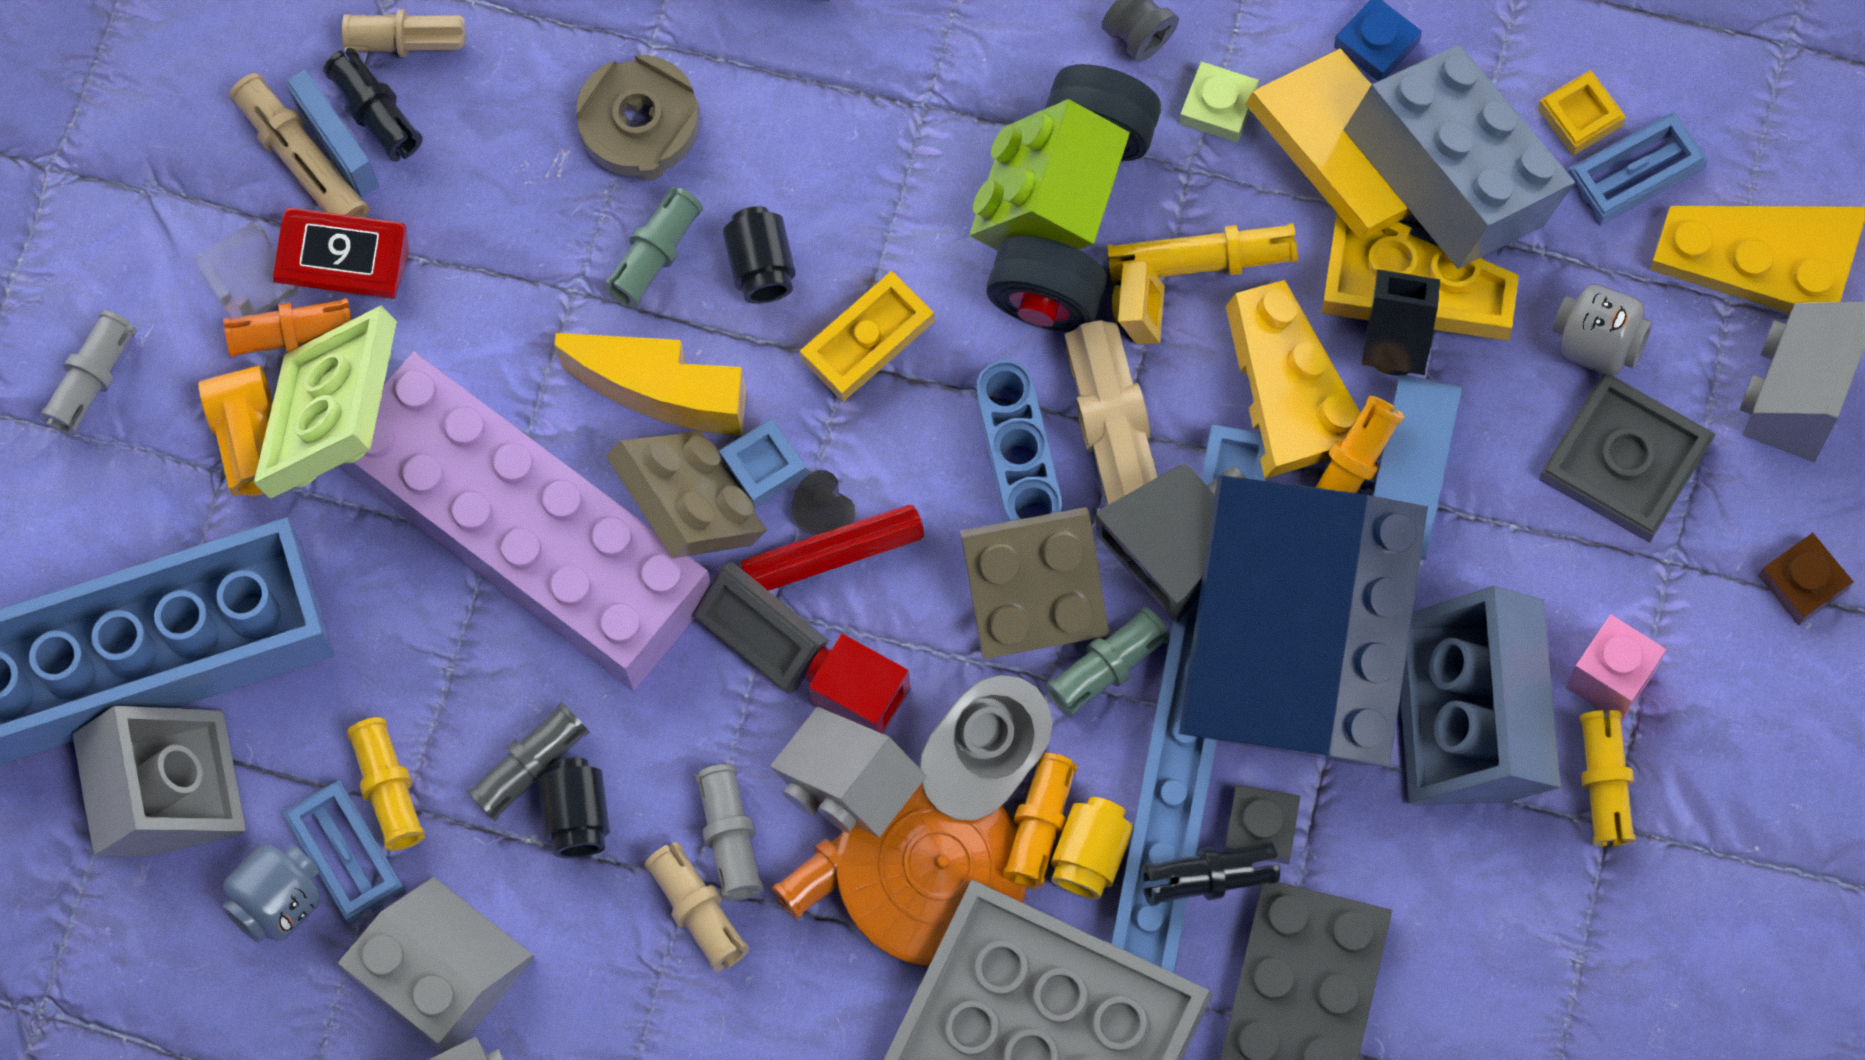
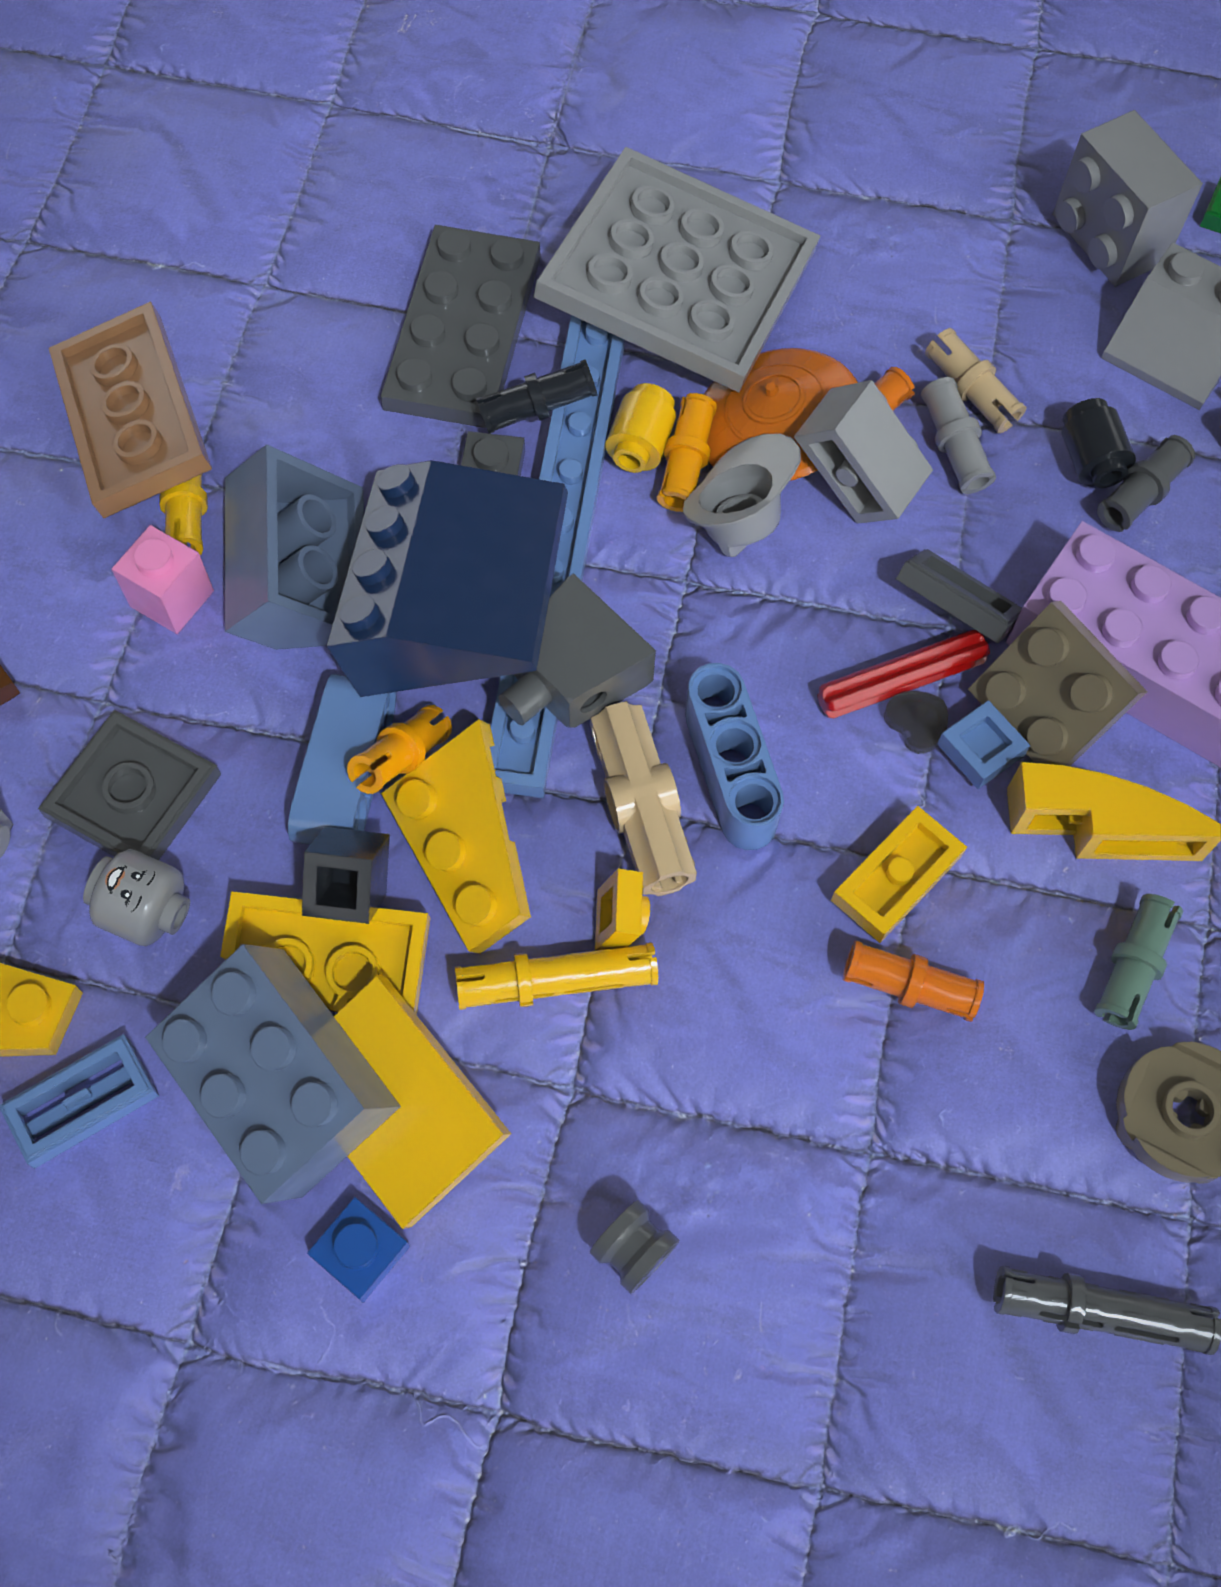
camera: 170 degrees right, 5 degrees down
black brick [723,206,796,304] -> none
red brick [806,633,911,734] -> none
dark tan plate [960,507,1110,659] -> none
brick [969,64,1161,332] -> none
sand green pin [1045,607,1170,717] -> none
yellowish green plate [1180,61,1259,143] -> none
yellow tile [1538,70,1626,156] -> none
none -> medium nougat plate [49,301,212,518]
none -> orange pin [842,940,984,1022]

